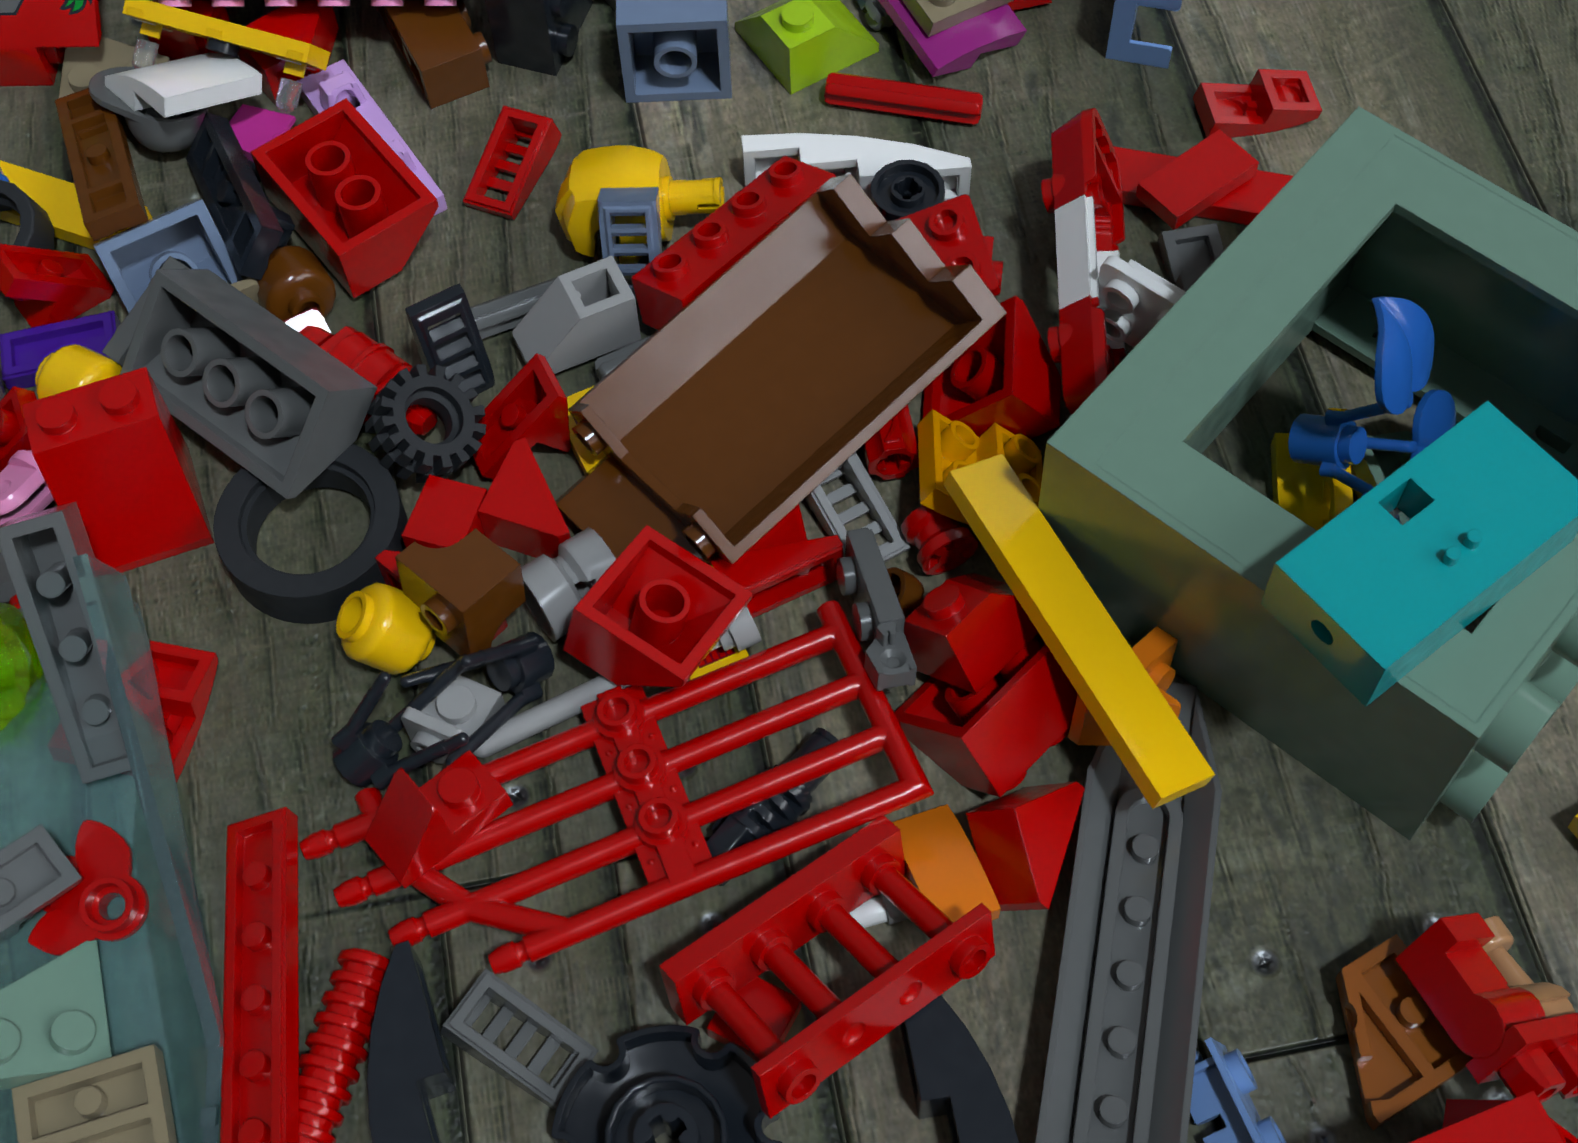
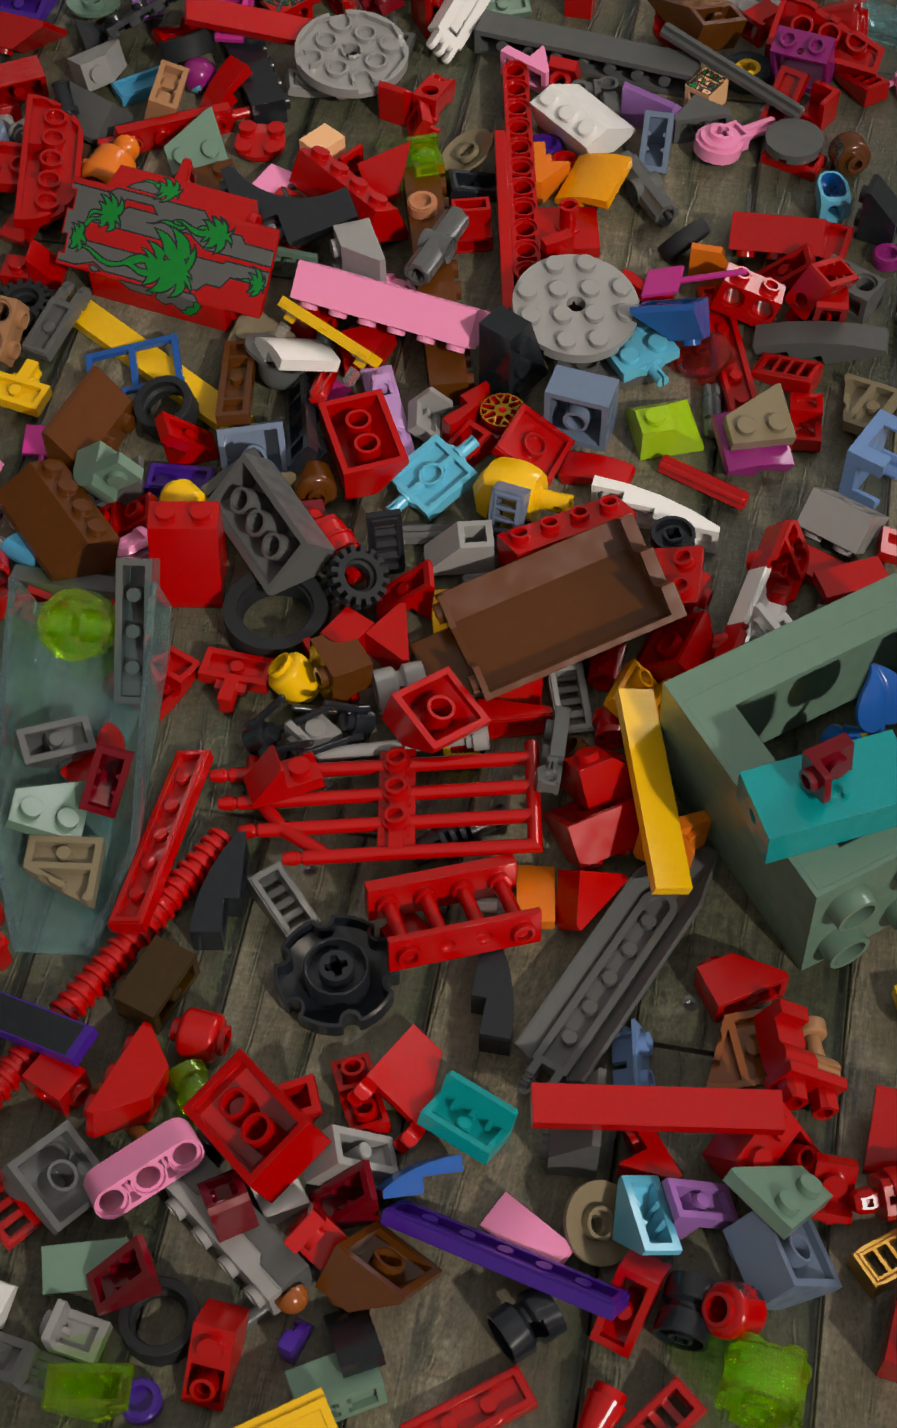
camera: 20 degrees right, 5 degrees down
none -> dark red slope [78,742,135,819]
none -> red hinge [197,646,274,714]
none -> red axle [308,362,341,404]
none -> medium azure plate [385,434,480,521]
none -> light grey bracket [407,387,453,442]
none -> red slope [442,381,490,443]
none -> red wheel [480,393,523,442]
none -> red tile [490,403,575,487]
none -> red slope [558,452,636,484]
none -> red slope [693,953,789,1024]
none -> light grey slope [797,487,889,557]
none -> dark red bracket [799,732,854,804]

